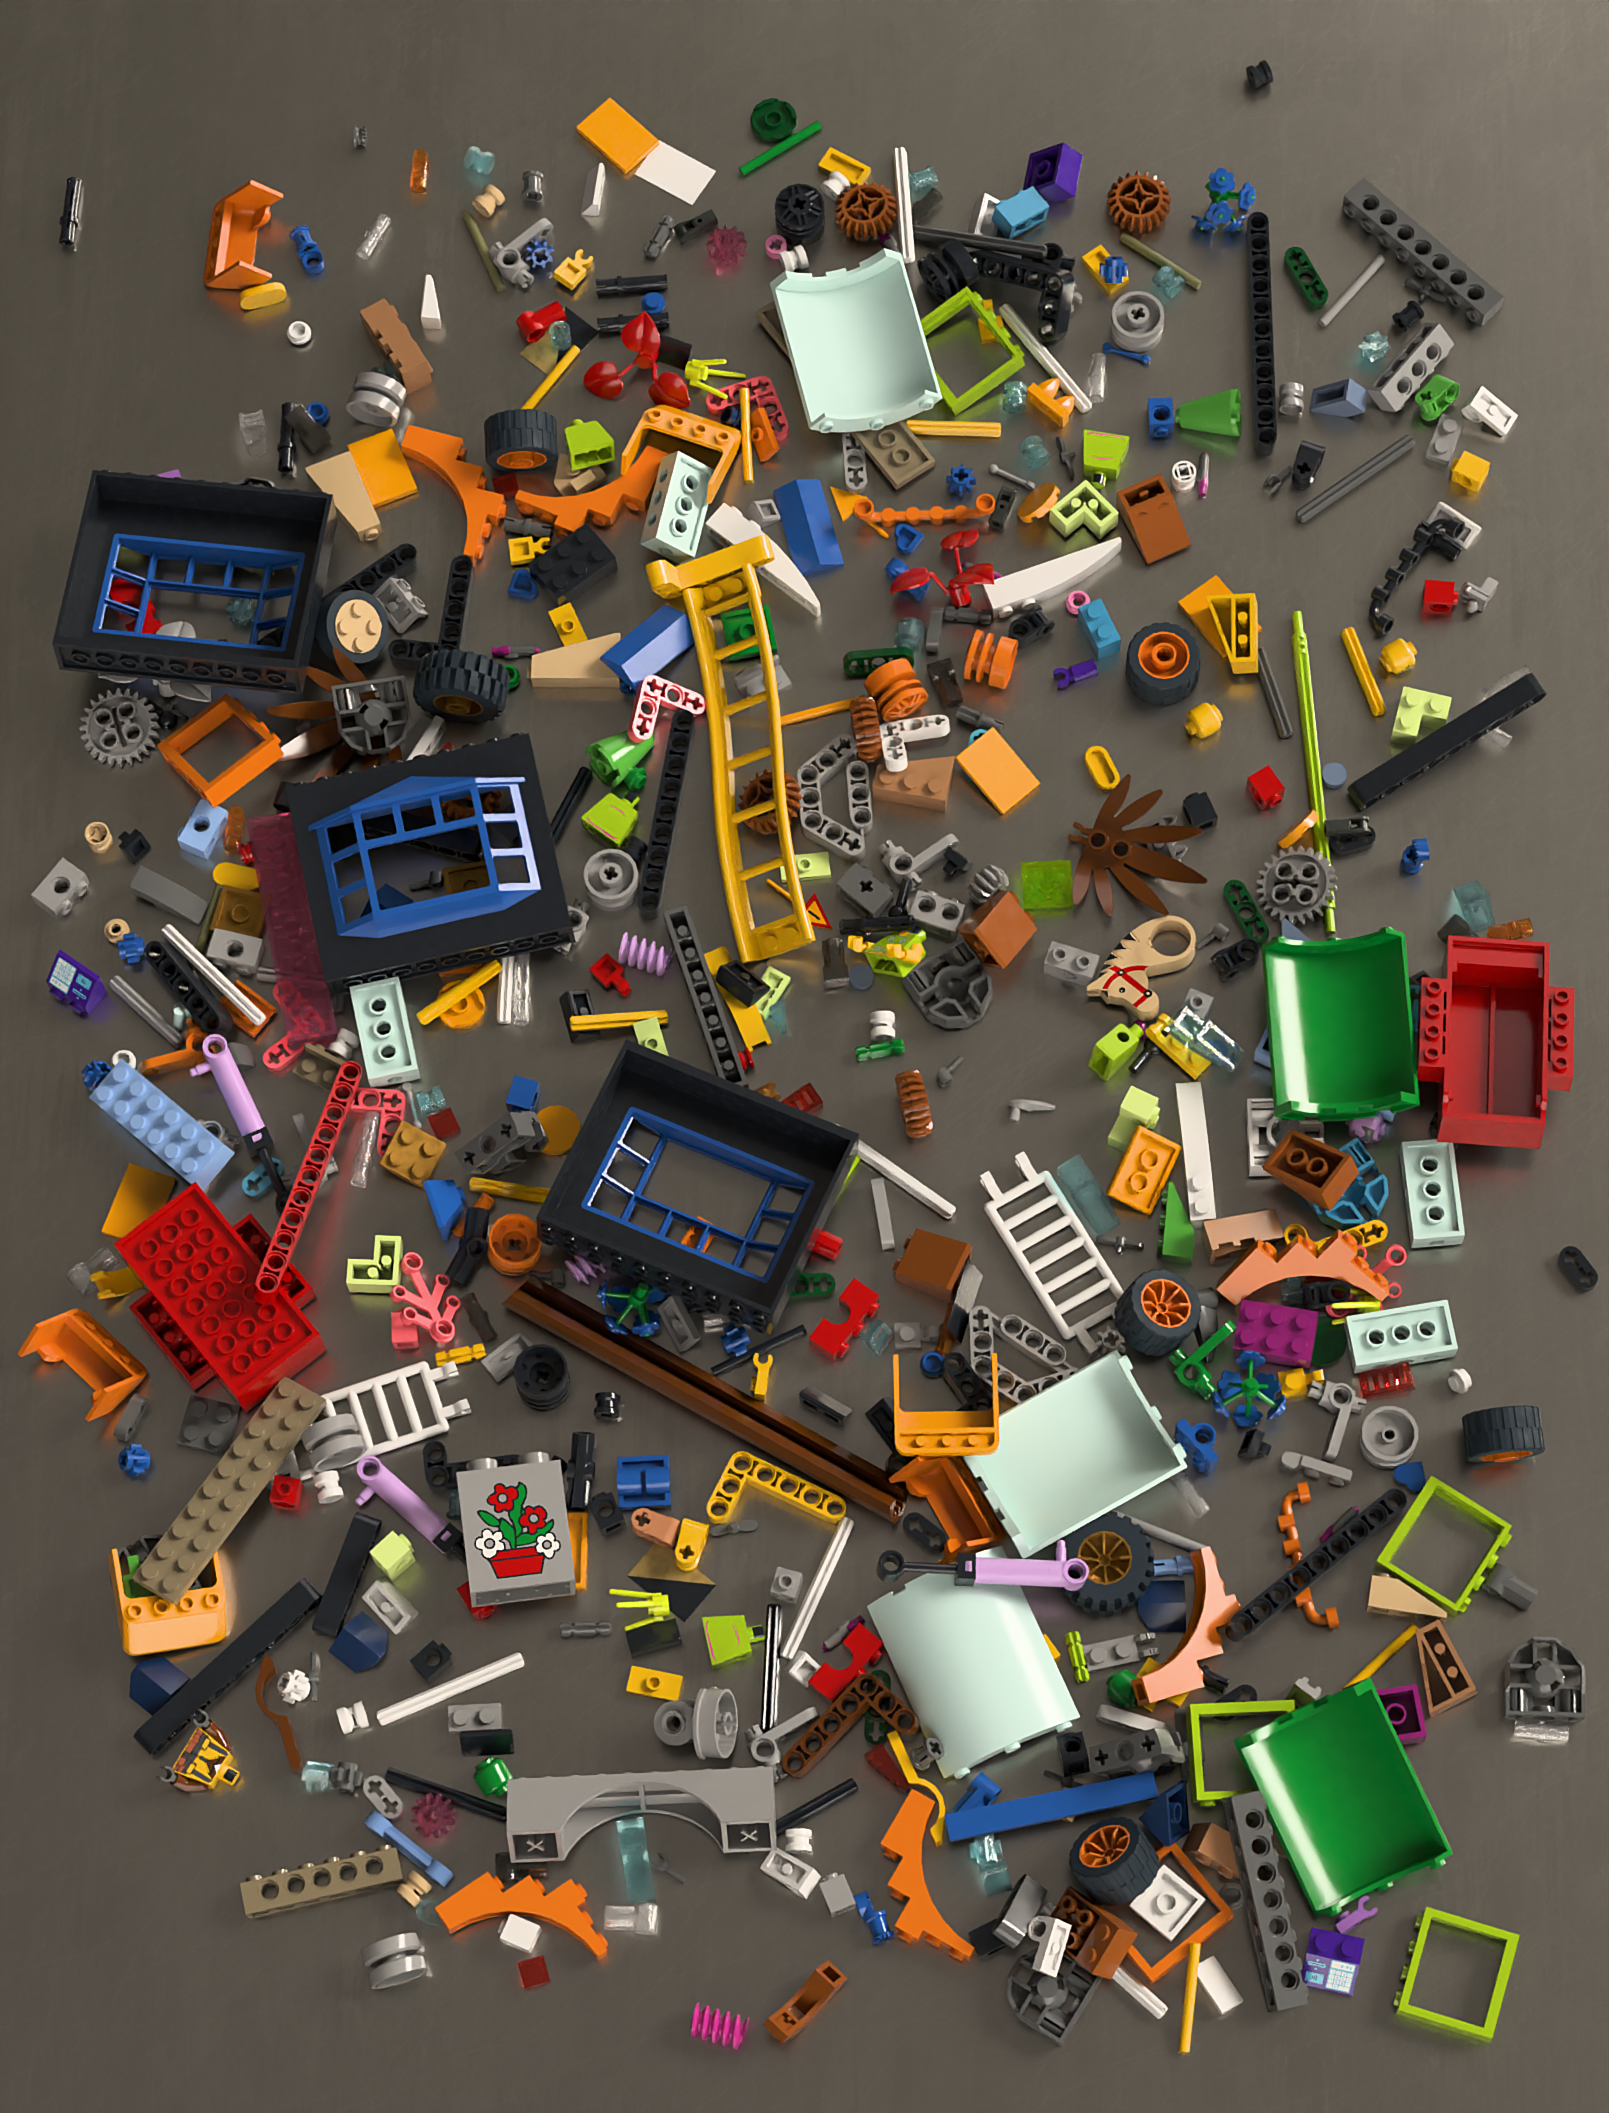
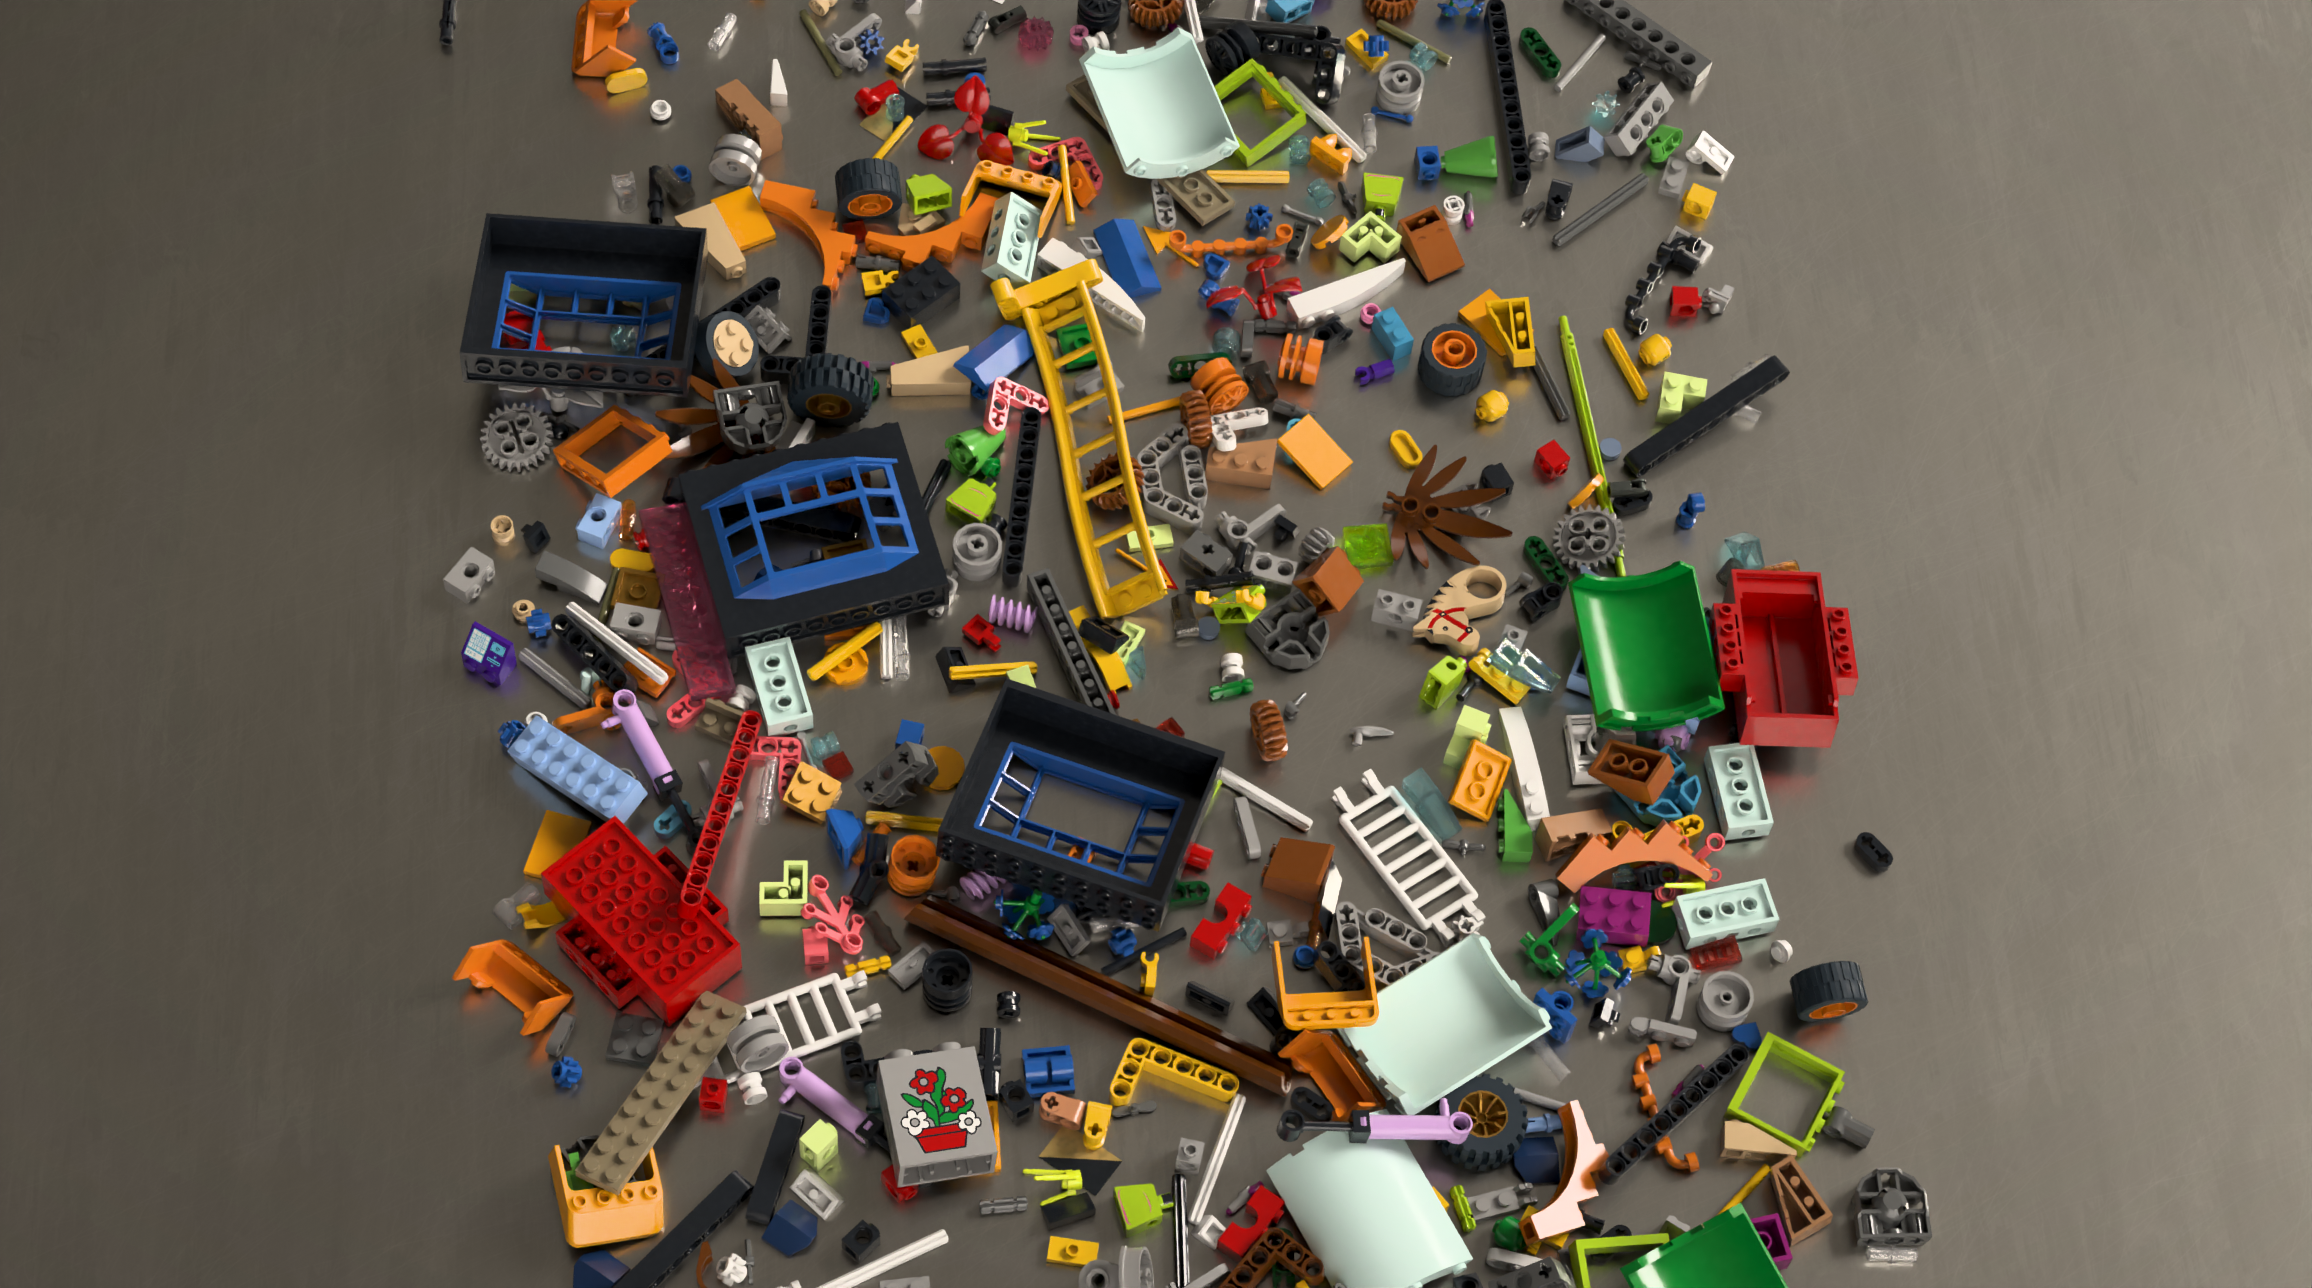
camera: 15 degrees left, 10 degrees down
black wheel [1114,1269,1201,1356] -> none

